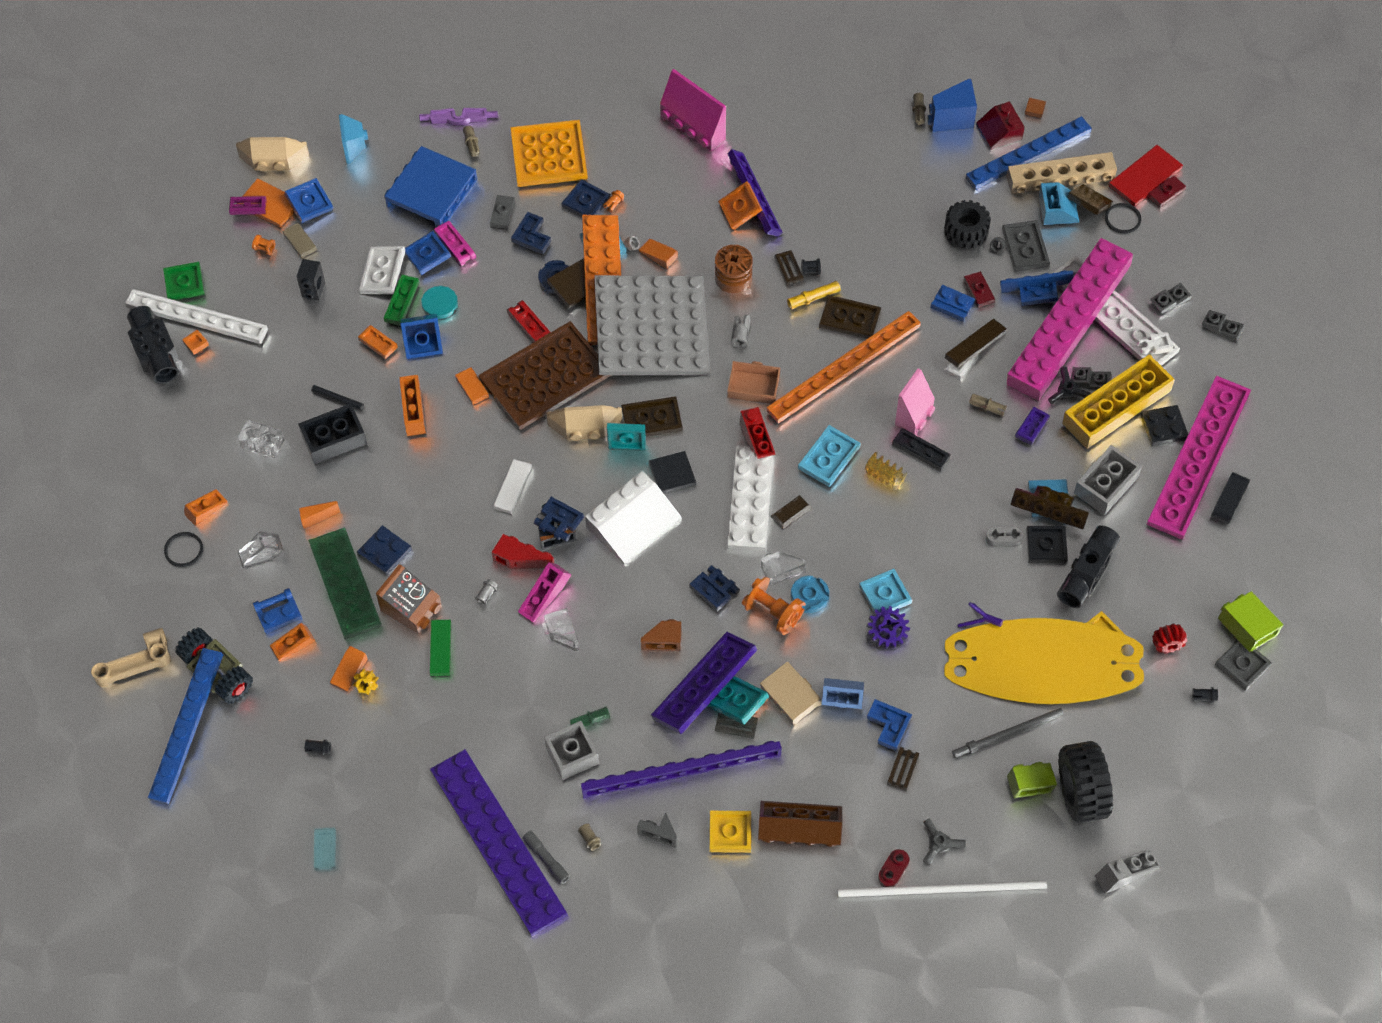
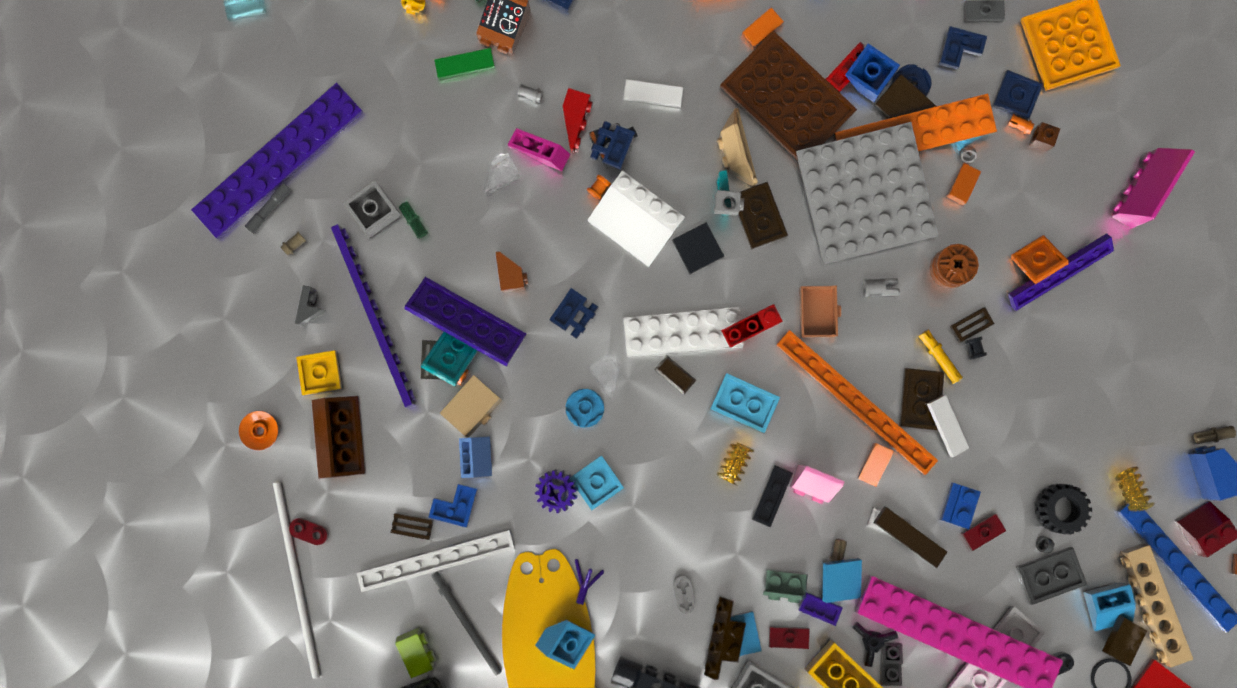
camera: 80 degrees right, 25 degrees up
orange piece [742,577,806,635] -> none
dark grey piece [923,818,966,865] -> none
blue bracket [1000,270,1074,306] -> none
black tile [1026,526,1068,563] -> none
none -> orange dish [239,411,279,450]
none -> white plate [356,530,515,593]
none -> dark azure slope [535,620,595,669]
none -> orange bush [587,175,612,200]
none -> light grey brick [714,190,744,216]
none -> sand green bracket [763,570,808,603]
none -> dark red plate [769,626,810,649]
none -> dark azure tile [822,558,862,603]
none -> blue slope [845,43,900,102]
none -> slope [858,443,894,487]
none -> white tile [927,395,969,457]
none -> reddish brown brick [1029,122,1061,152]
none -> clear yellow piece [1115,467,1155,512]

